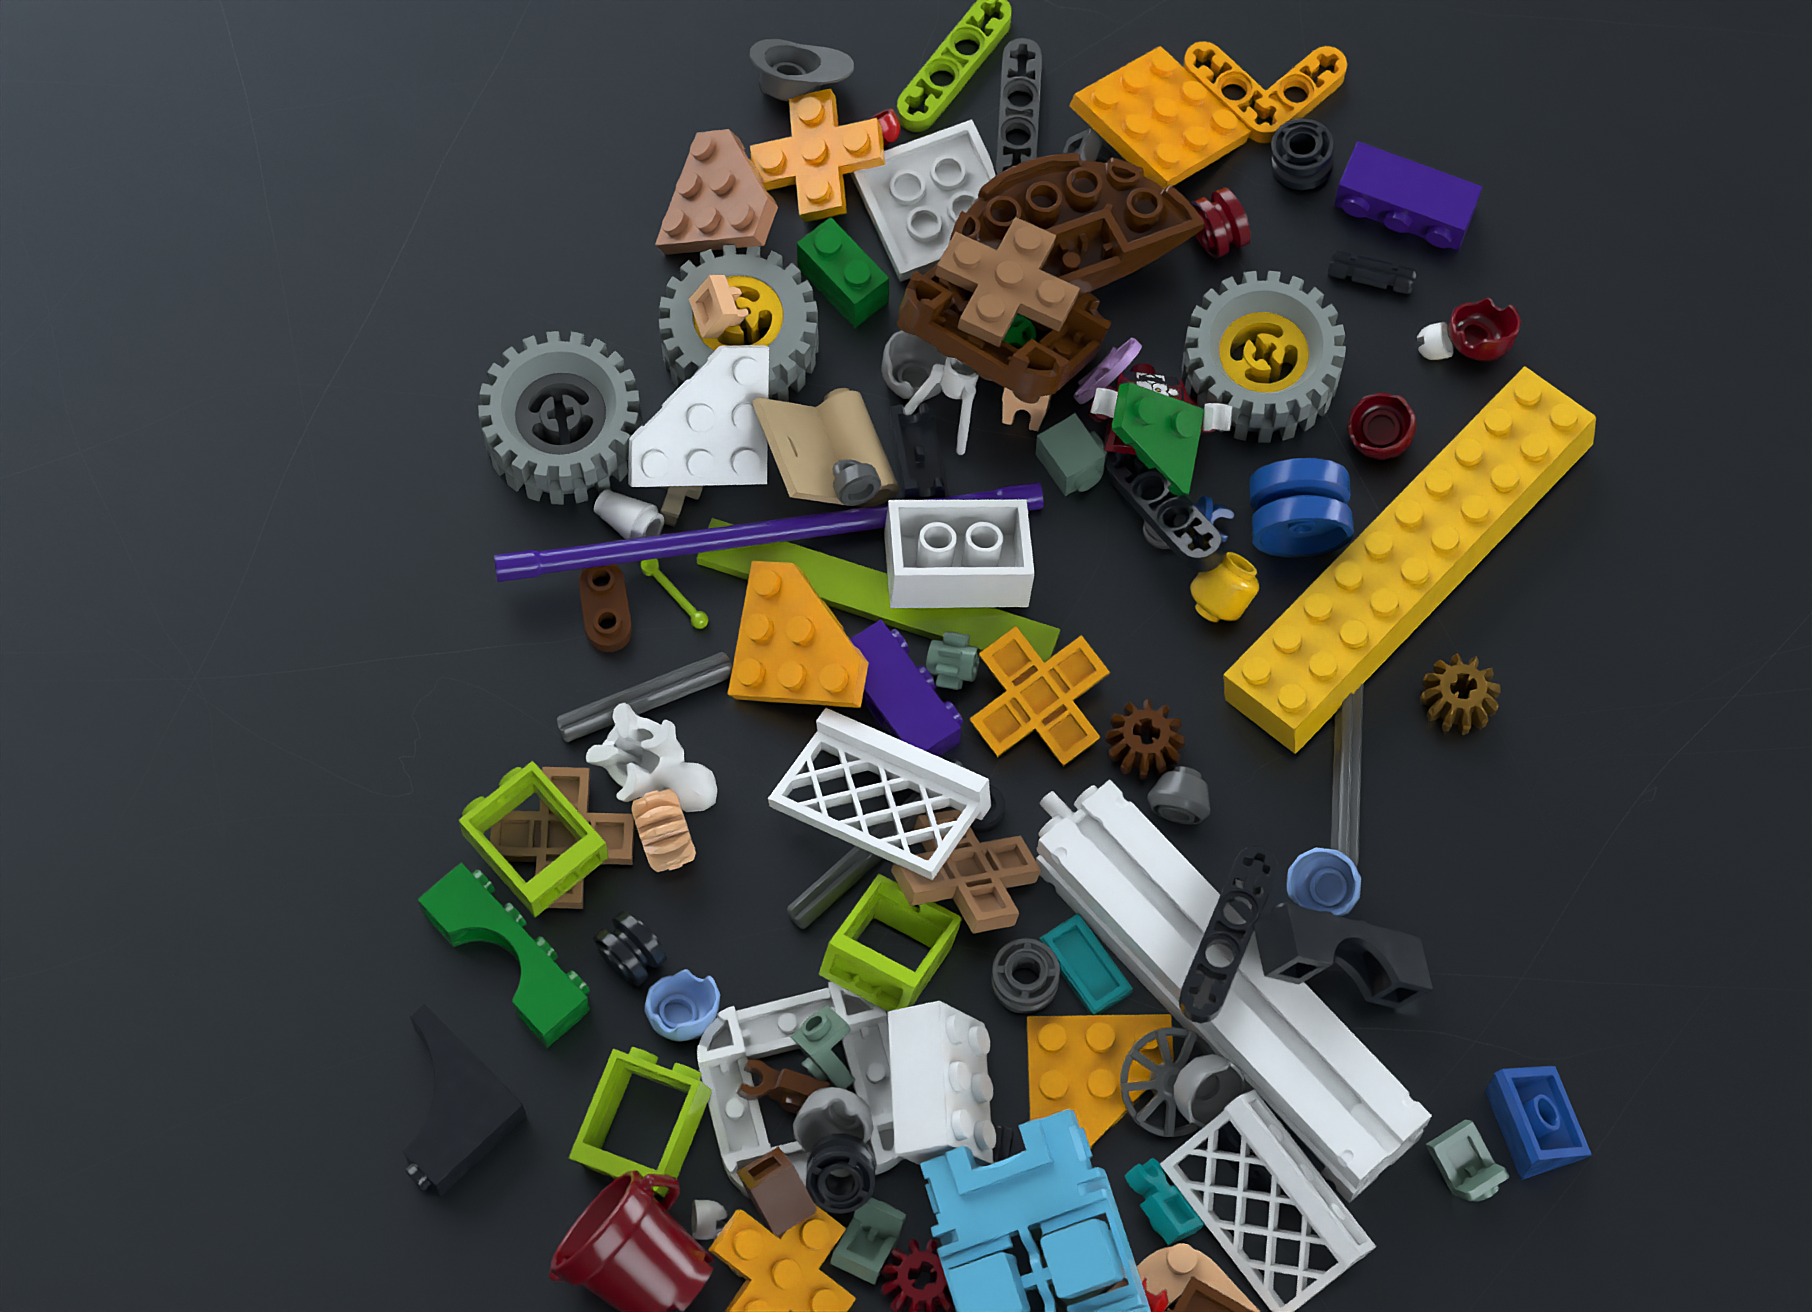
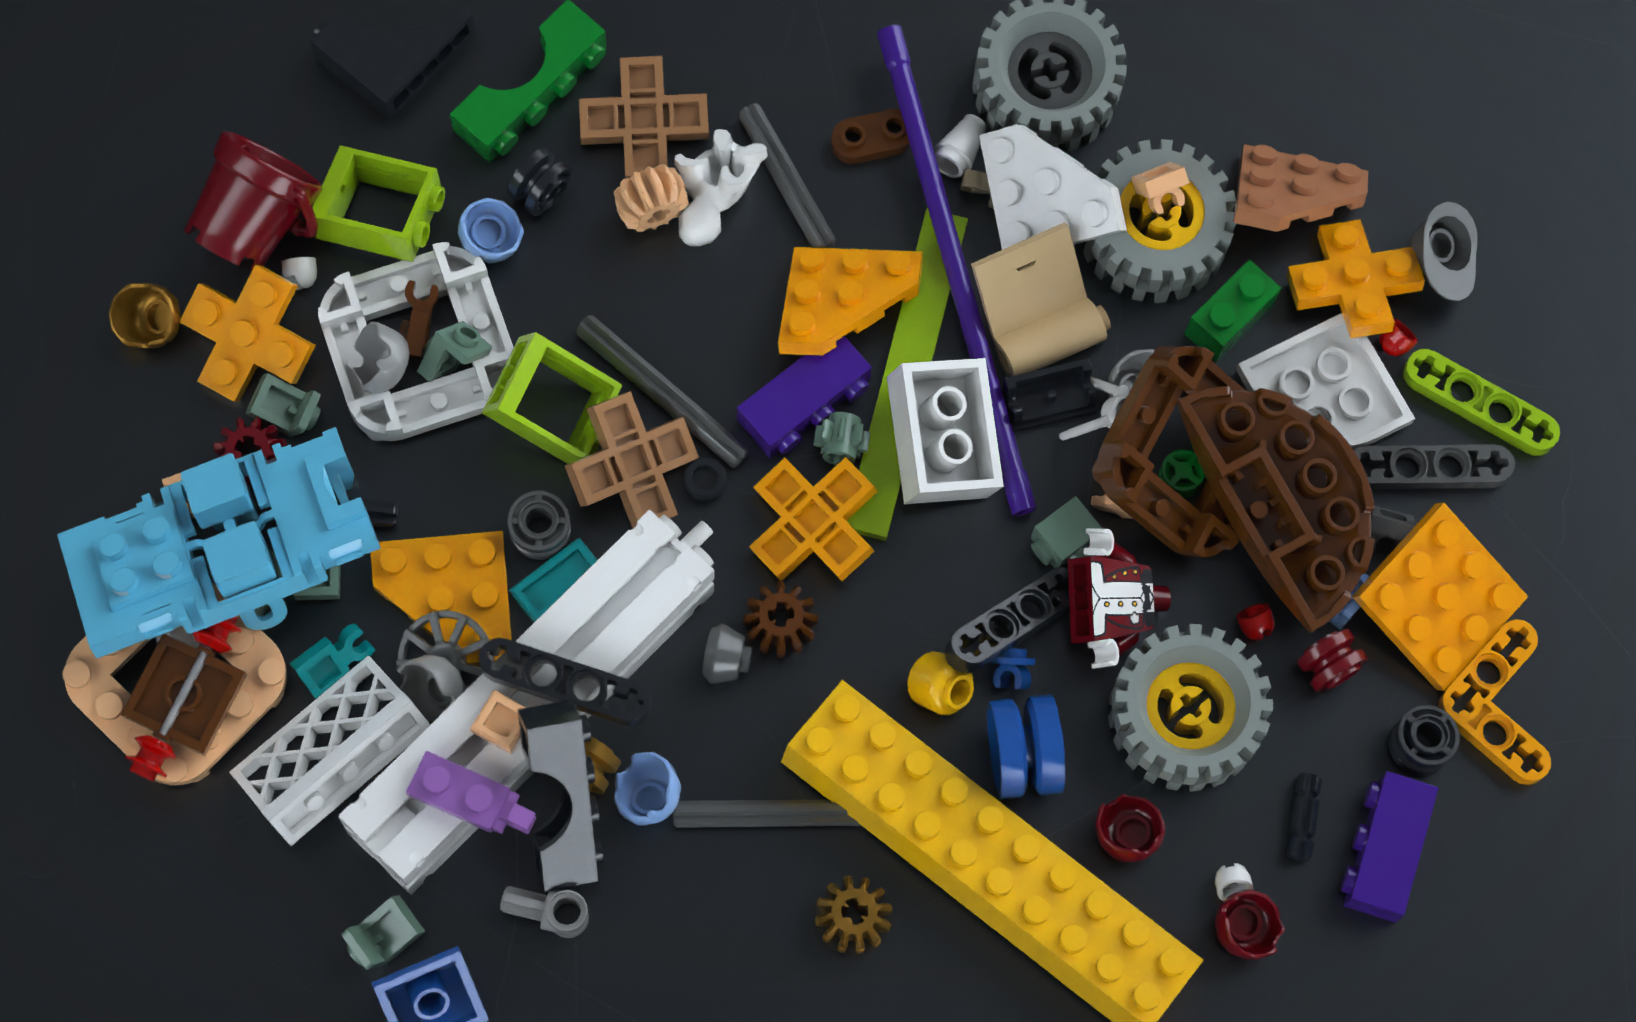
camera: 80 degrees right, 5 degrees up
lime window [458,761,609,917] -> none
lime hinge [641,559,709,629] -> none
reddish brown panel [736,1147,817,1237] -> none
white fence [768,708,991,880] -> none
black wheel [805,1133,875,1213] -> none
dark grey tile [832,459,881,505] -> none
white brick [888,1001,996,1166] -> none
medium nougat plate [935,217,1080,347] -> none
lavender wheel [1073,338,1142,404] -> none
green wing [1111,382,1204,496] -> none
none -> medium lavender hinge [406,751,537,835]
none -> light nougat tile [470,690,526,754]
none -> light grey axle [500,886,589,938]
none -> red hinge [1236,603,1275,641]

